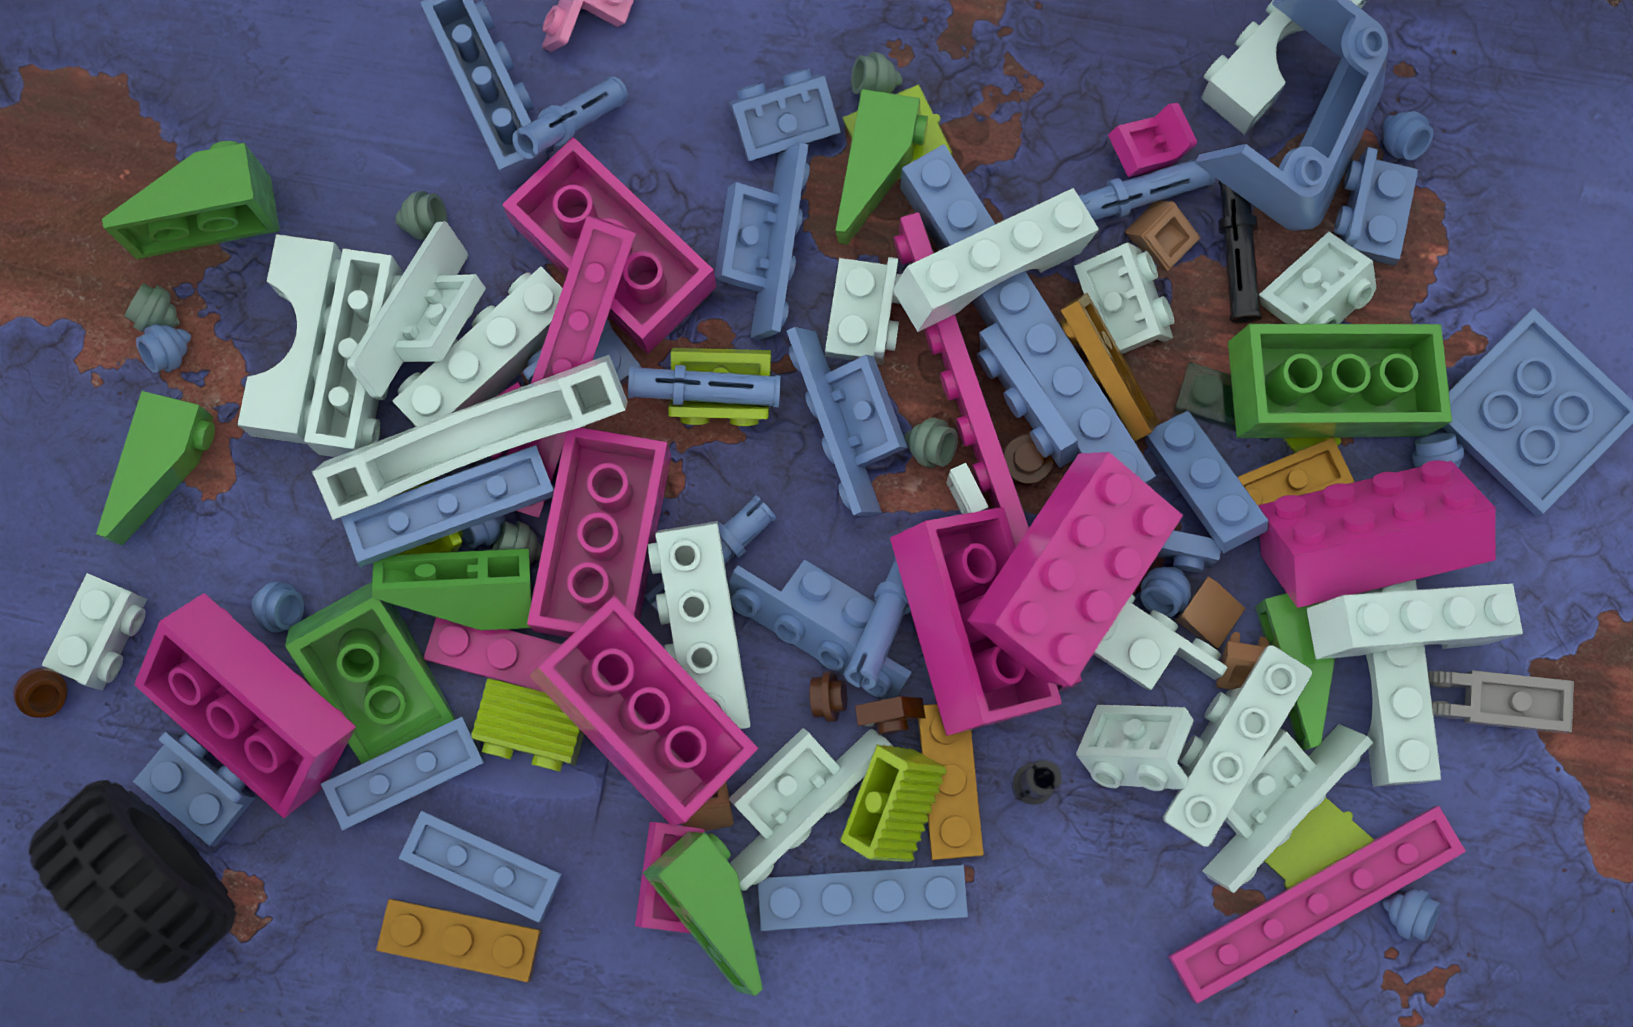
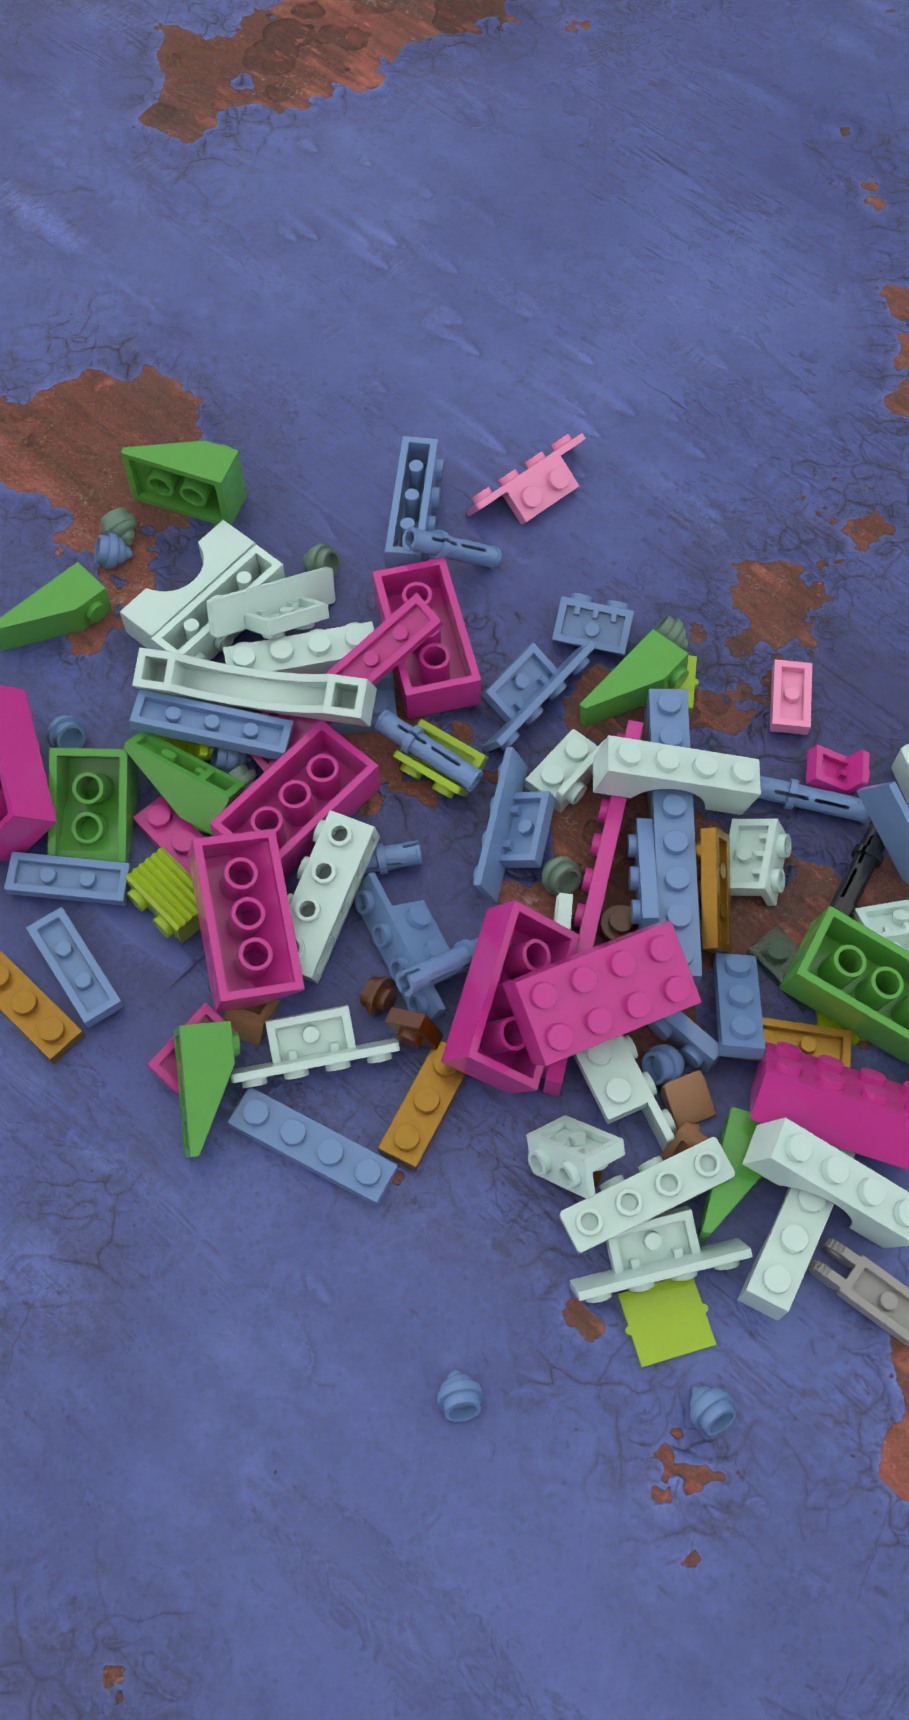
camera: 30 degrees right, 15 degrees down
lime brick [840,744,947,862] -> none
black pin [1012,760,1062,805] -> none
medium nougat slope [1125,200,1200,271] -> none
dark pink plate [1168,806,1466,1004] -> none
none -> bright pink plate [770,659,812,735]

